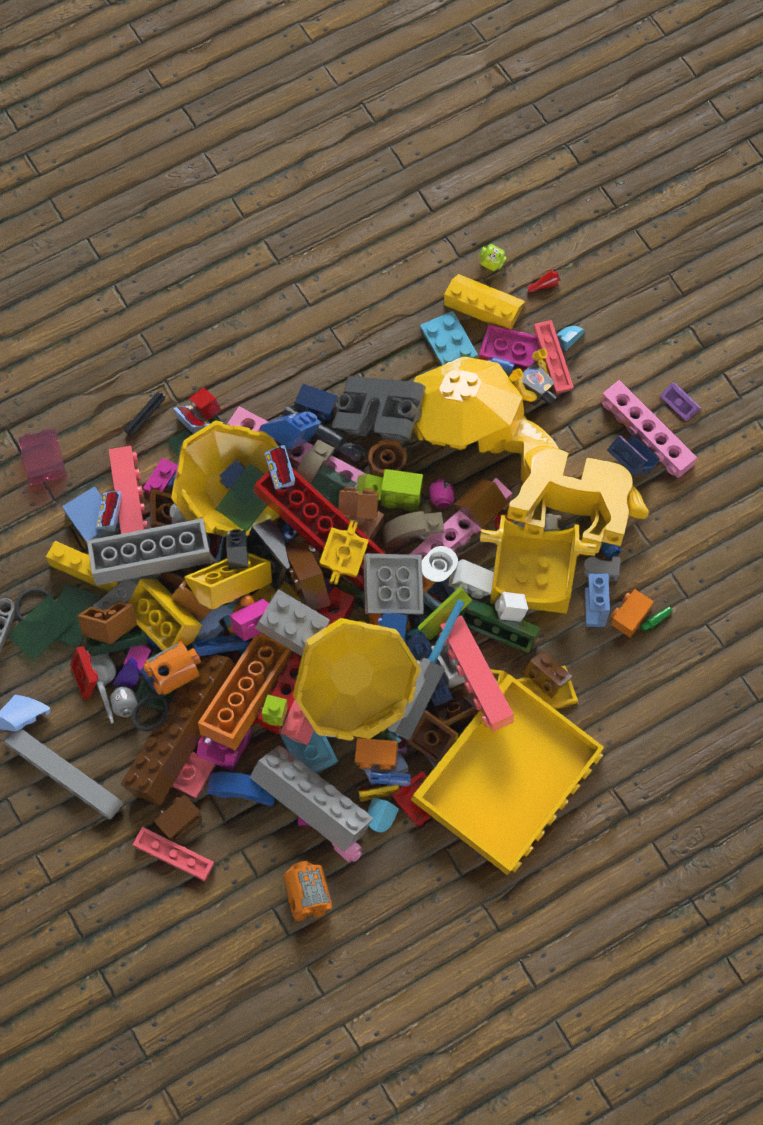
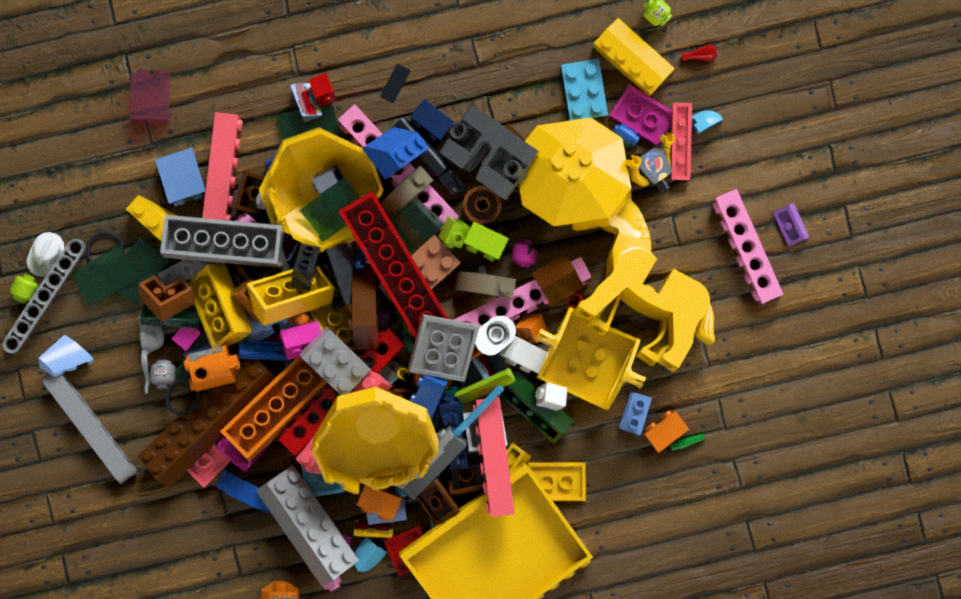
camera: 20 degrees right, 20 degrees up
red plate [70,646,98,699] -> none
slope [96,491,122,531] -> none
dark purple tile [112,656,141,688] -> none
black axle [124,391,166,436] -> none
coral plate [133,827,214,882] -> none
dark pink plate [143,458,177,494] -> none
reddish brown brick [154,794,202,842] -> none
lime brick [262,695,288,726] -> none
slope [264,445,295,490] -> none
yellow plate [319,520,369,585] -> none
dark orange brick [339,487,379,519] -> none
blue axle [370,770,411,786] -> none
reddish brown bracket [523,651,573,698] -> none
white brick [544,514,561,531] -> none
light grey leg [583,557,620,582] -> none
dark blue panel [607,435,660,476] -> none
none -> black sticker [381,64,410,102]
none -> orange panel [516,313,547,343]

